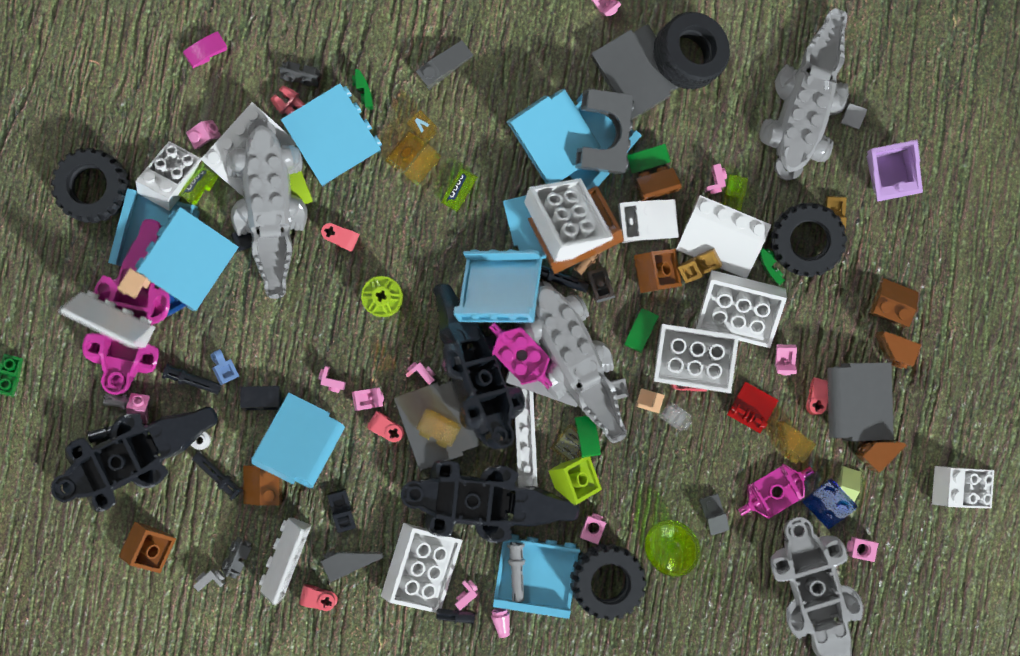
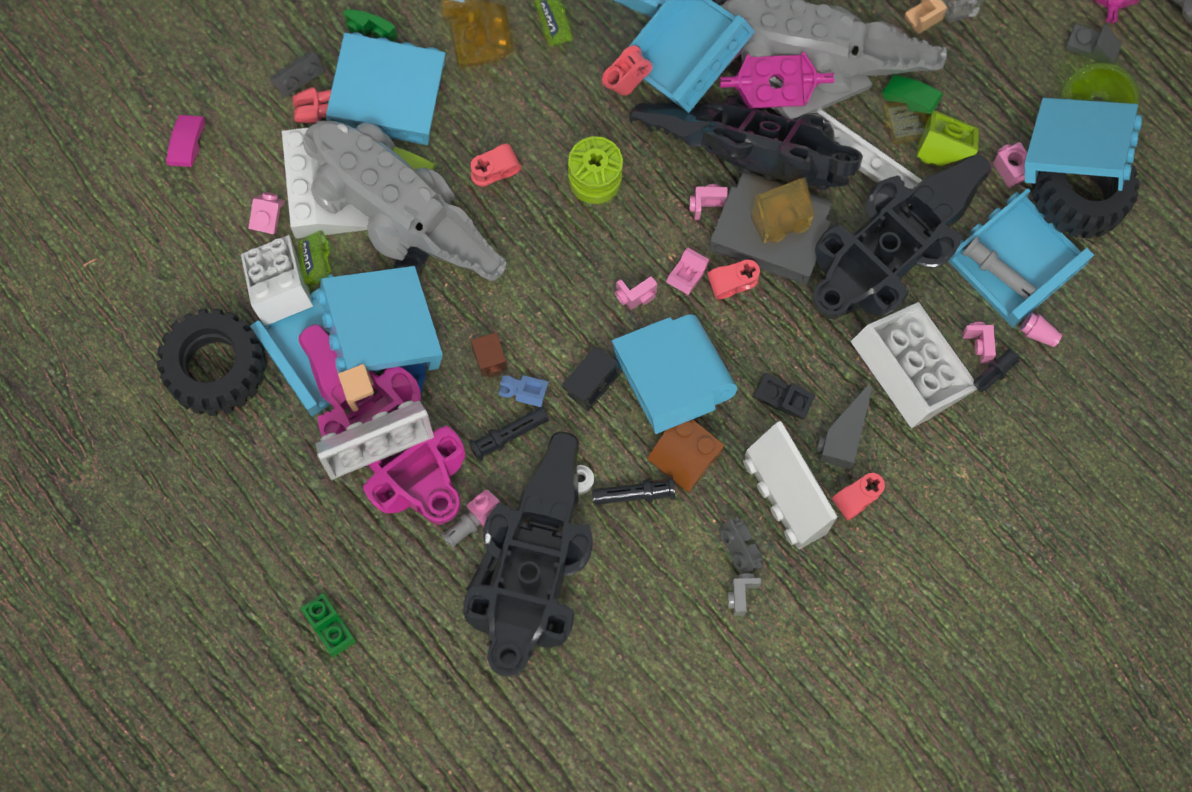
camera: 45 degrees left, 15 degrees down
dark orange slope [118,522,176,573] -> none
none -> copper brick [471,332,507,377]
none -> coral piece [602,45,653,96]
none -> medium azure panel [1025,98,1142,191]

